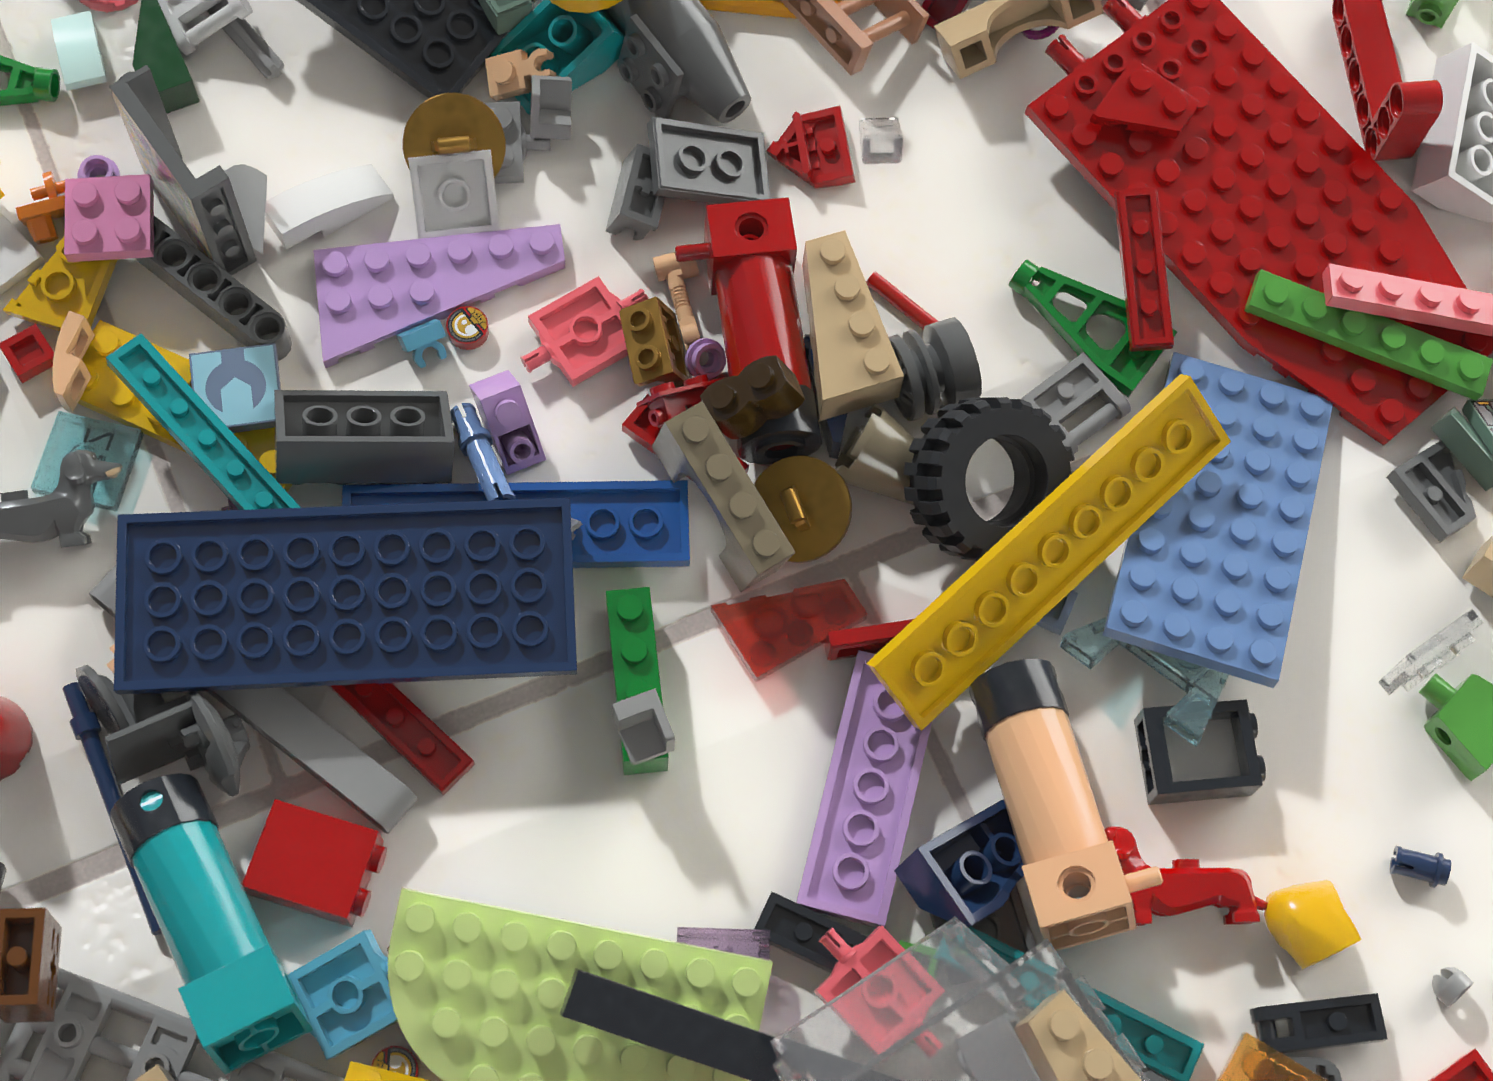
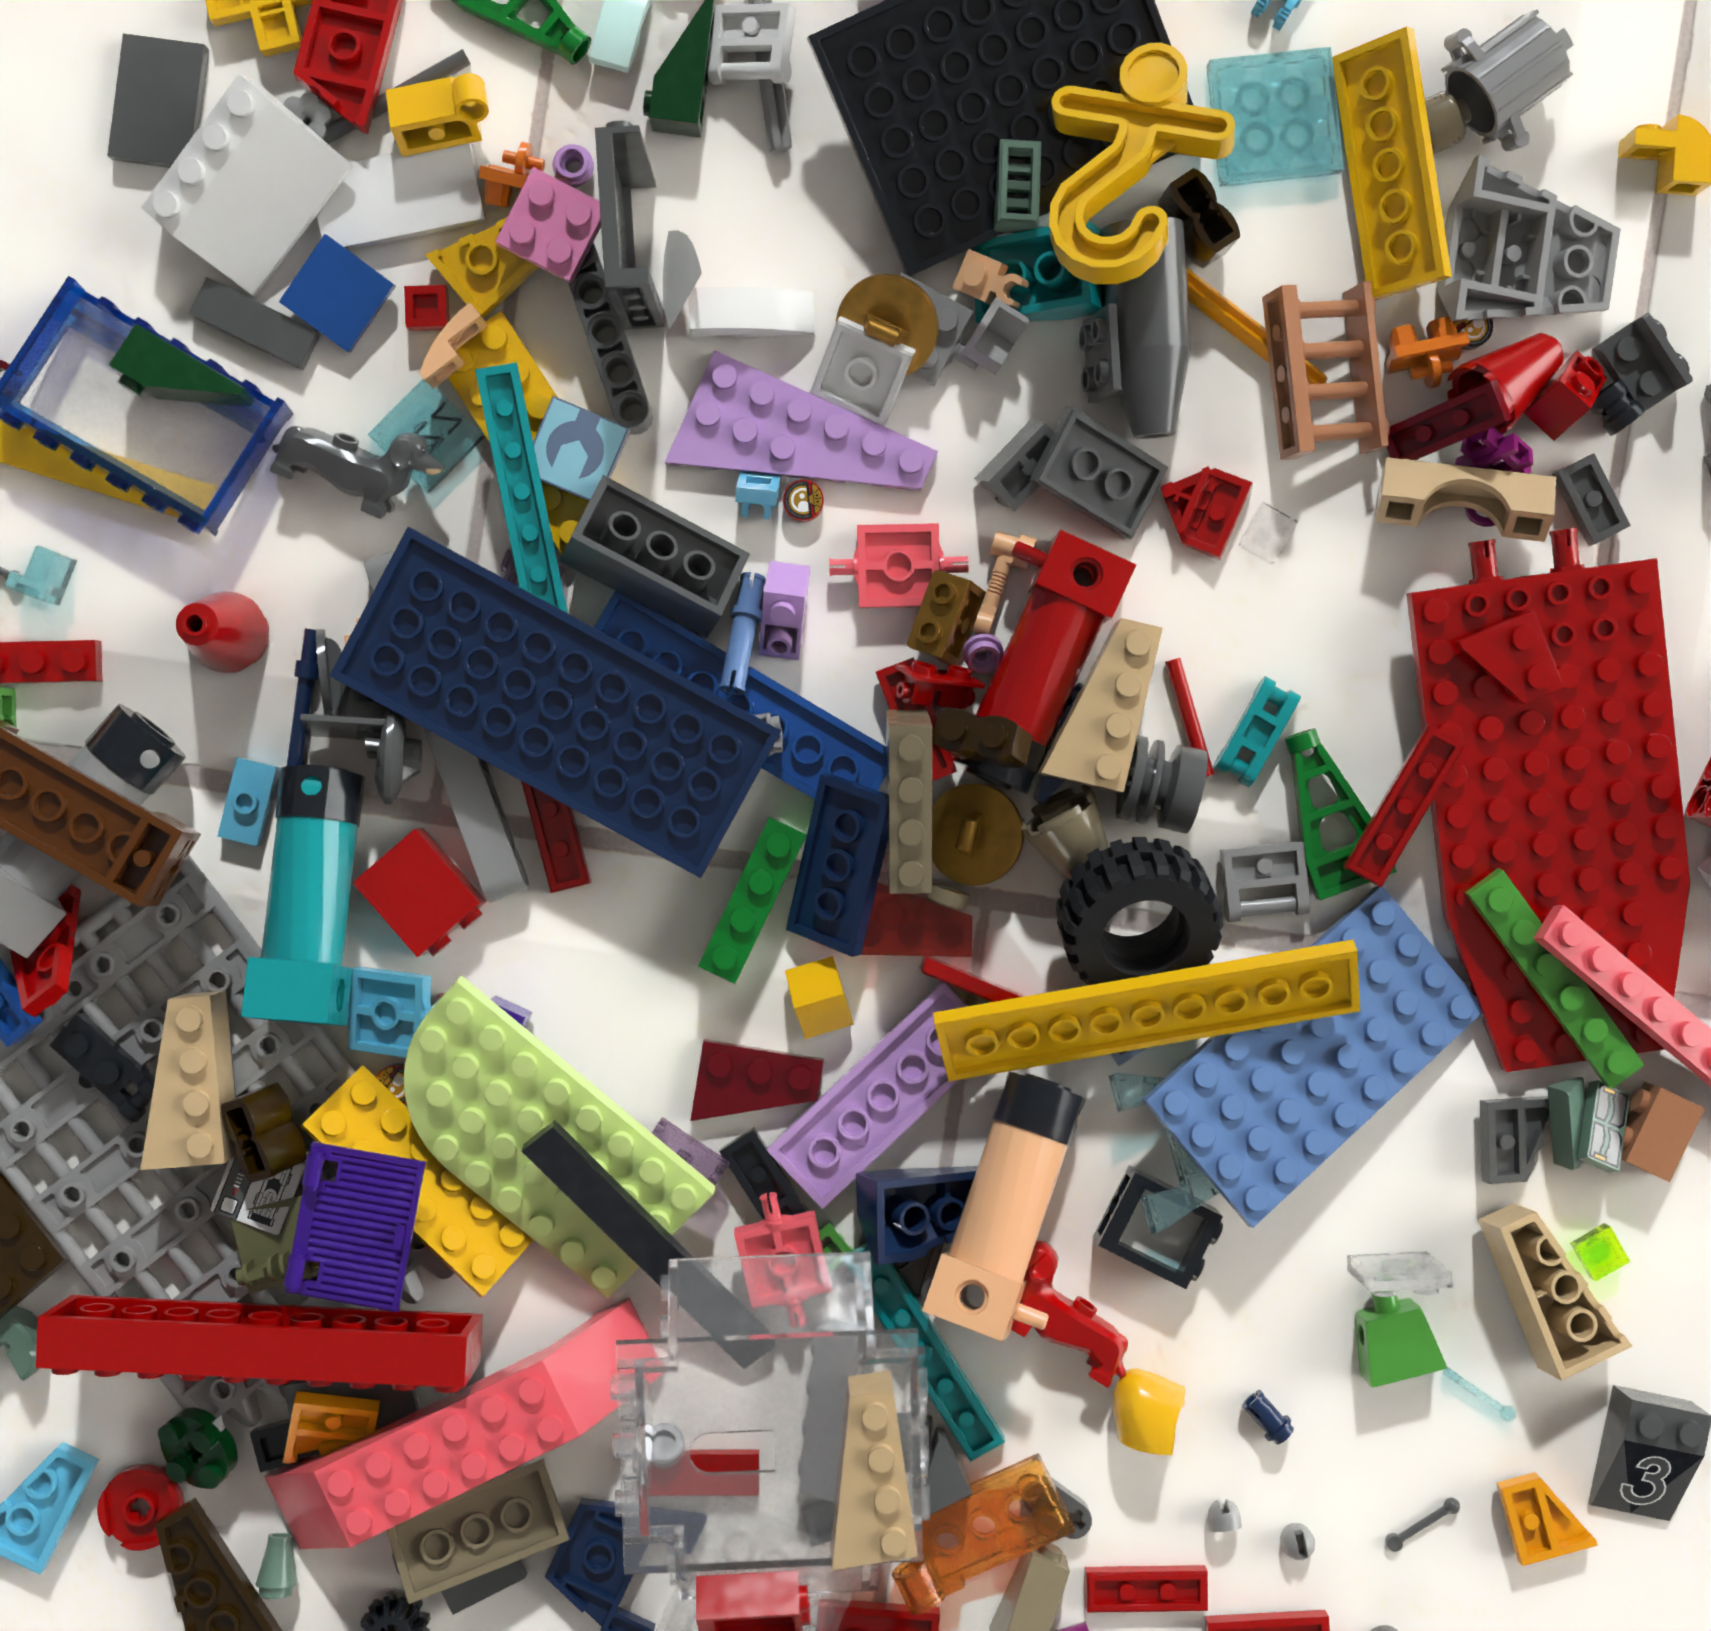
camera: 40 degrees right, 20 degrees up
light grey panel [612,689,675,765] -> none
black plate [1249,993,1388,1057] -> none
none -> medium azure plate [217,757,280,846]
none -> dark red wing [690,1039,824,1121]
none -> yellow piece [785,956,854,1039]
none -> dark blue plate [786,774,889,957]
none -> dark tan tile [927,882,970,911]
none -> teal plate [1213,676,1301,787]

